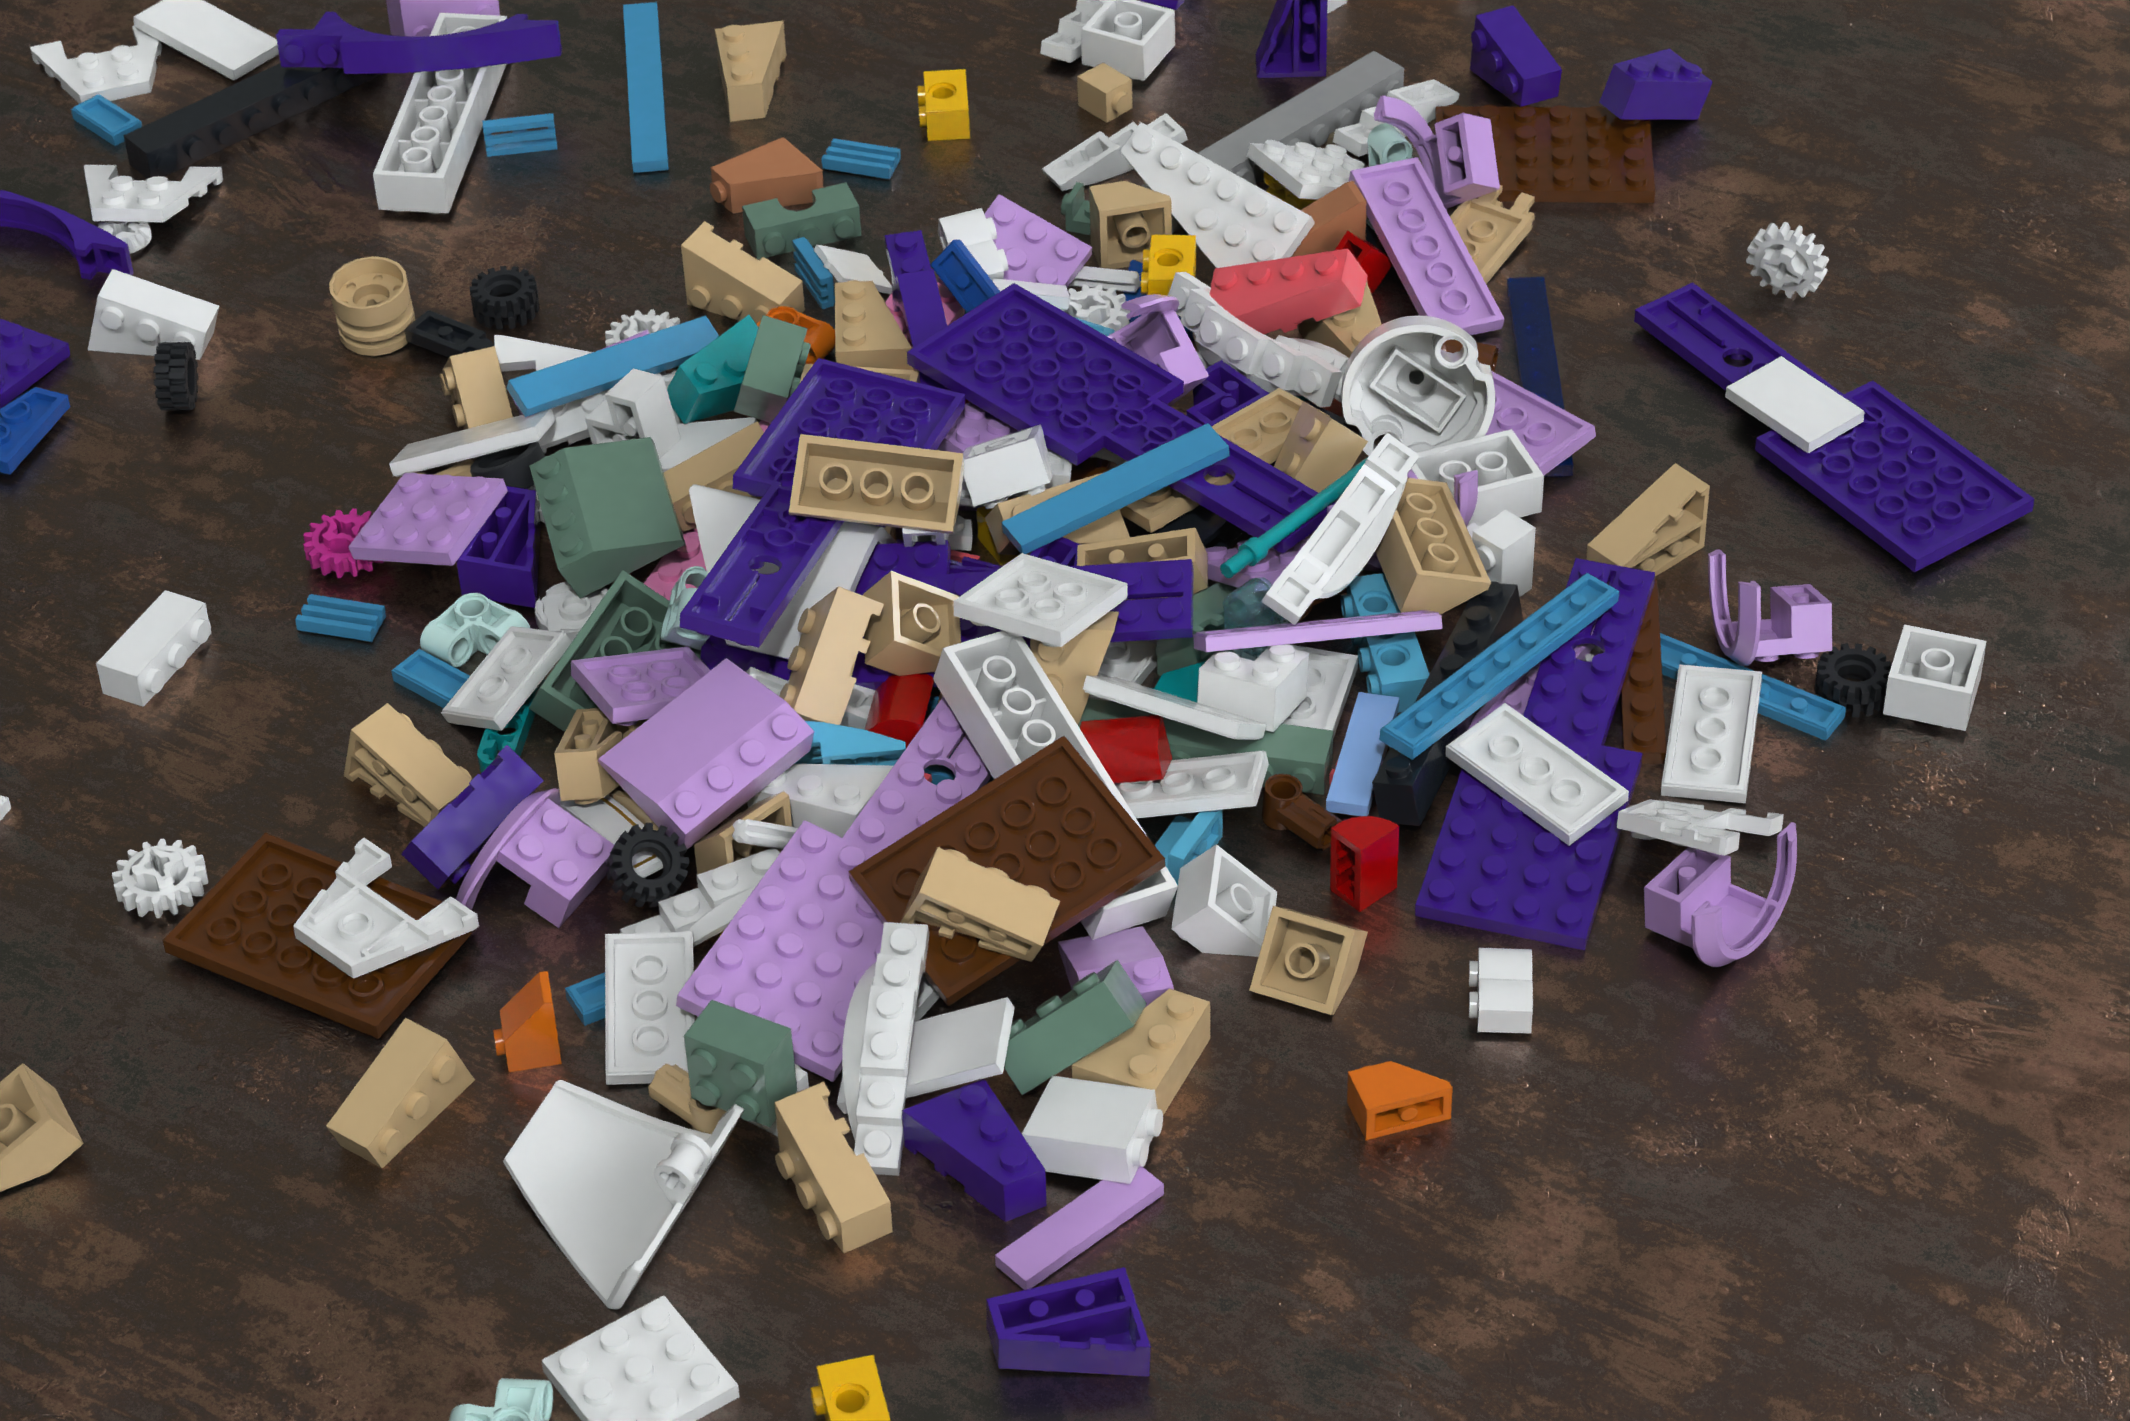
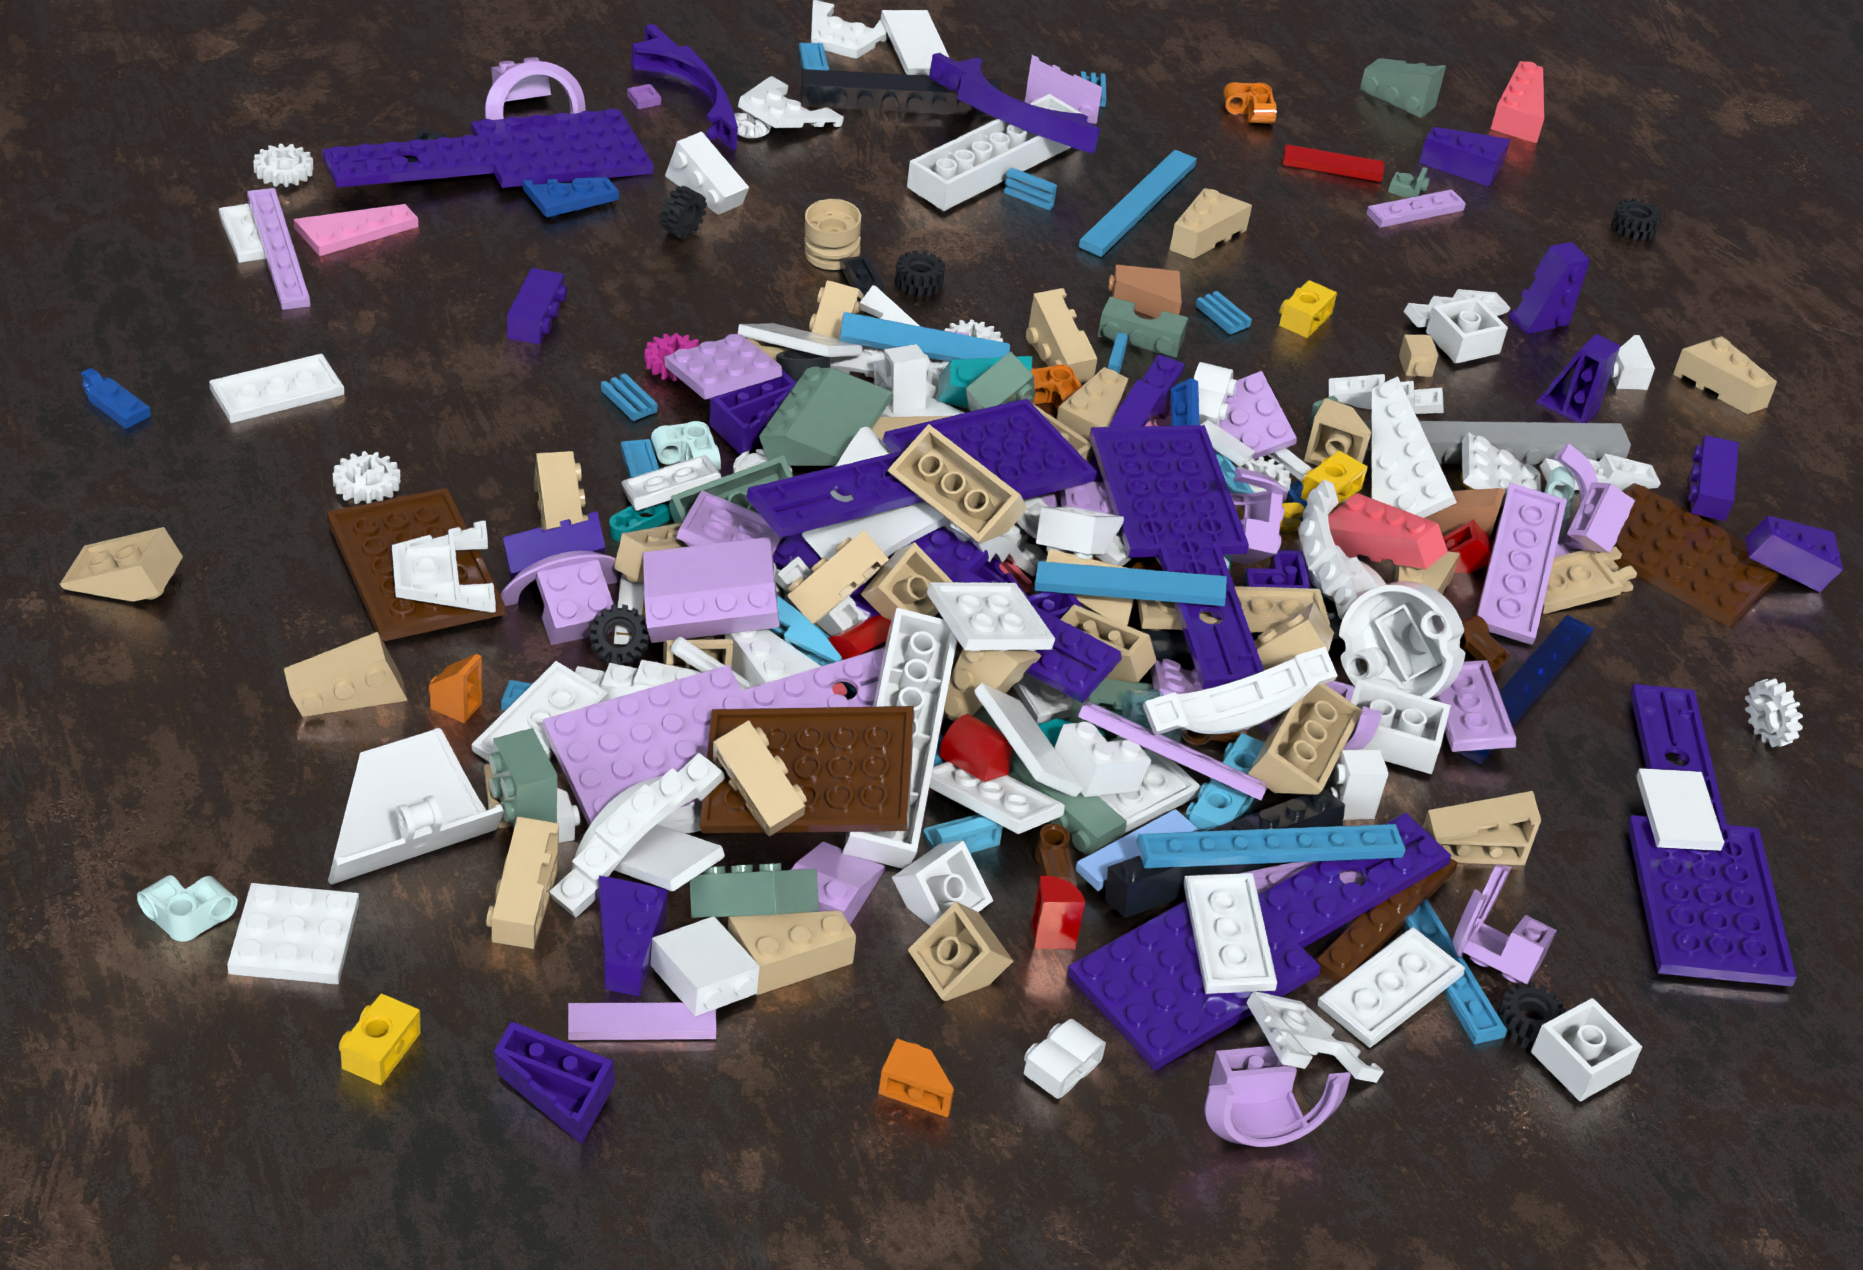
camera: 30 degrees right, 0 degrees up
white brick [96,590,212,707] -> none
white piece [814,244,892,294] -> none
teal bar [1220,456,1369,578] -> none
none -> dark purple brick [507,268,568,345]

